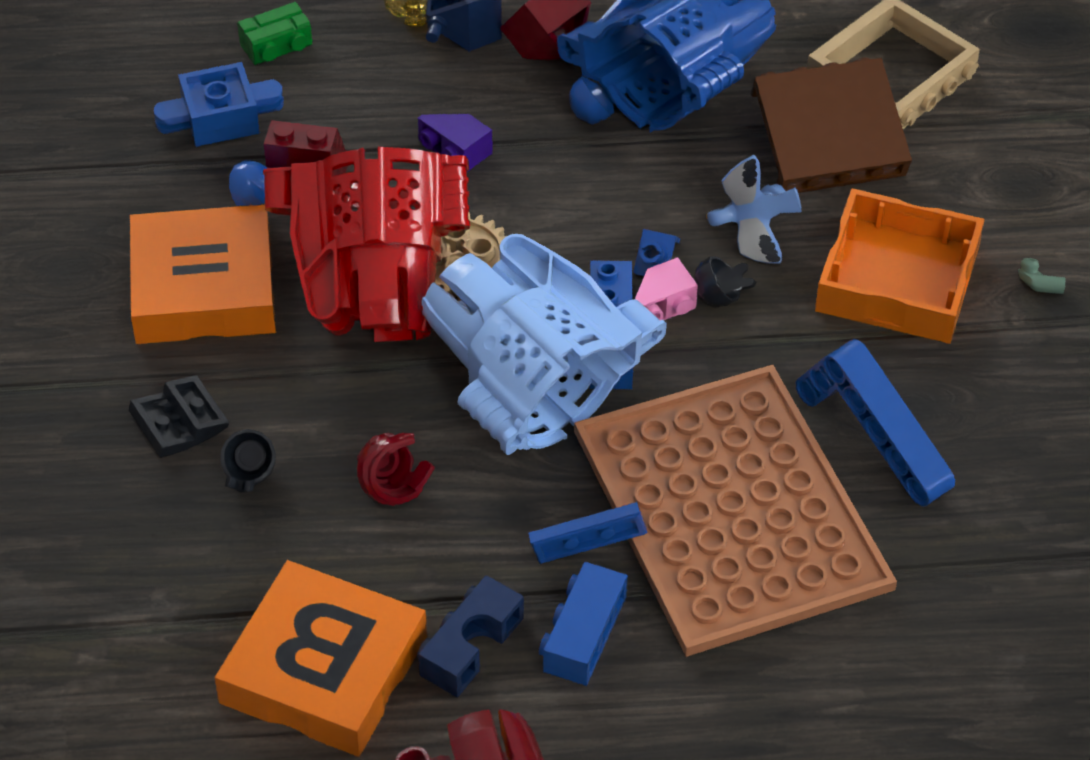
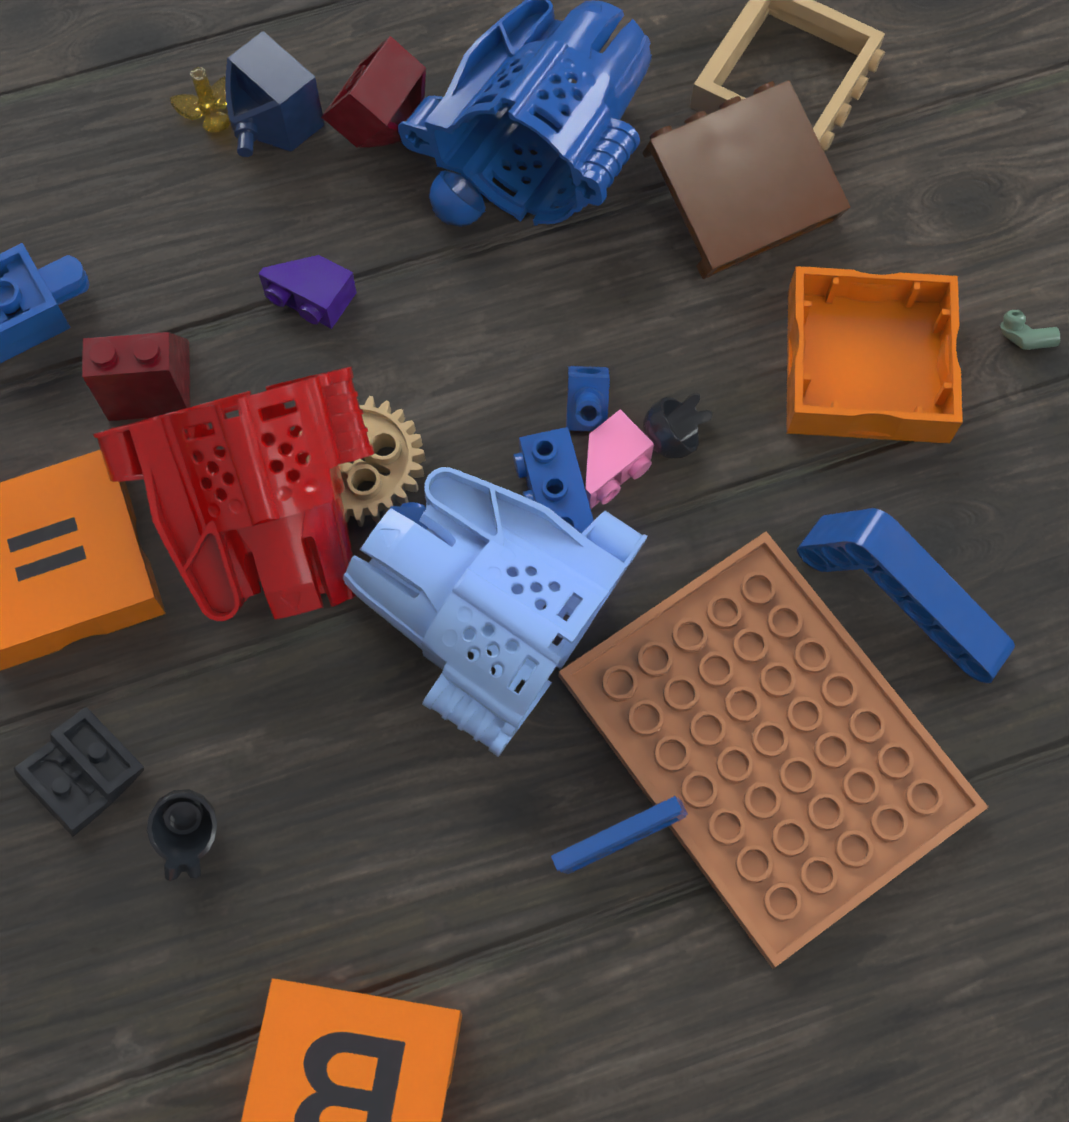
camera: 15 degrees left, 20 degrees up
blue piece [229,160,267,206] -> none
green brick [237,2,312,65] -> none
dark red helmet [357,432,435,506] -> none
dark blue arch [417,575,524,698] -> none
blue brick [539,561,627,686] -> none
animal [706,155,801,264] -> none

